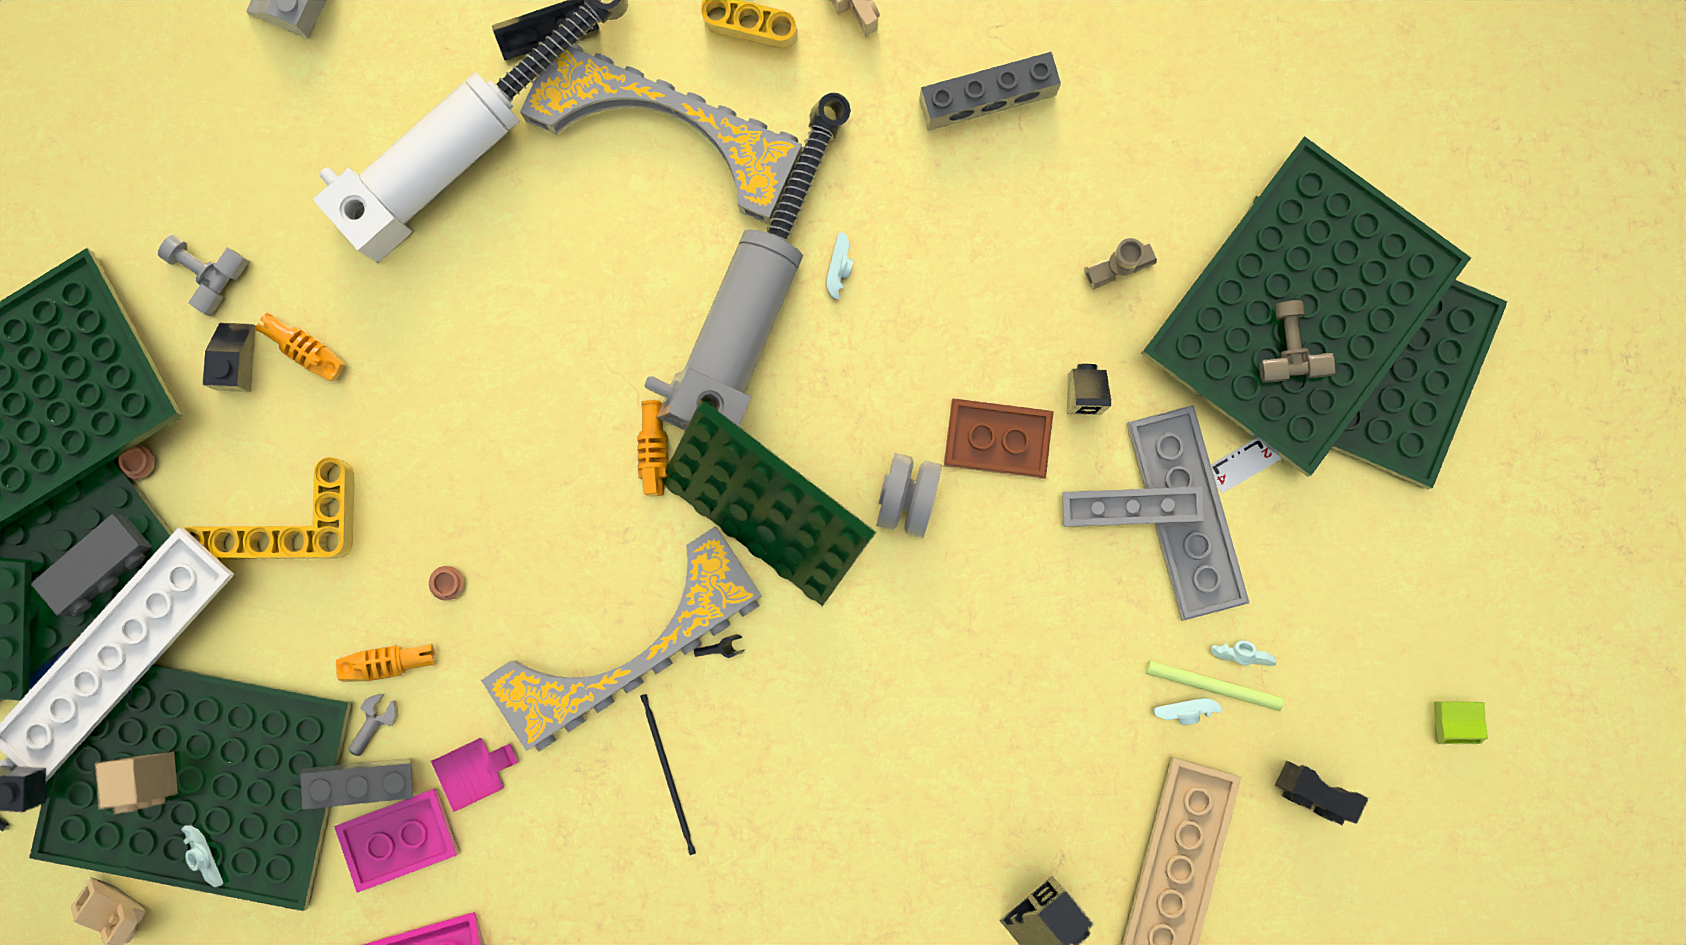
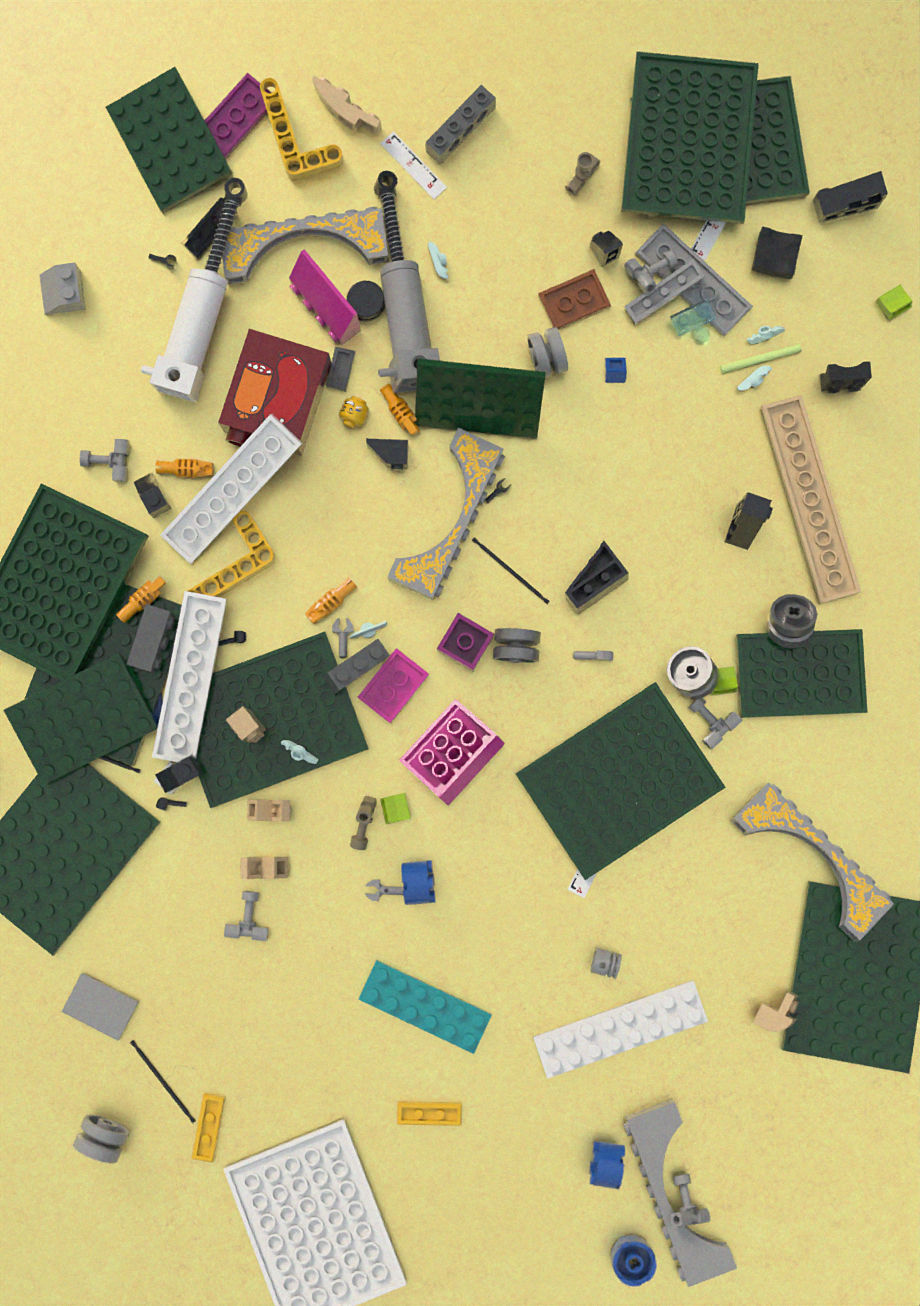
camera: 30 degrees left, 0 degrees up
nougat plate [119,445,155,479] -> none
nougat plate [429,566,464,600] -> none
dark pink piece [430,738,519,812] -> none
dark tan bar [1259,300,1335,383] -> none
none -> light orange hinge [116,576,166,623]
none -> black hand [148,254,177,269]
none -> white plate [160,414,303,564]
none -> brick [218,329,331,461]
none -> black hand [218,631,246,646]
none -> dark pink slope [289,249,361,346]
none -> dark grey tile [326,347,356,392]
none -> yellow head [339,396,369,429]
none -> black head [347,280,385,322]
none -> light aqua piece [349,621,387,639]
none -> black slope [366,438,409,472]
none -> white sticker [380,131,447,199]
none -> magenta brick [437,613,494,672]
none -> flat silver wheel [493,628,541,663]
none -> black wedge [565,541,629,615]
none -> blue slope [605,358,627,383]
none -> light grey bar [624,250,678,295]
none -> clear light blue plate [670,298,717,343]
none -> black brick [751,226,803,279]
none -> black wedge [813,171,888,223]

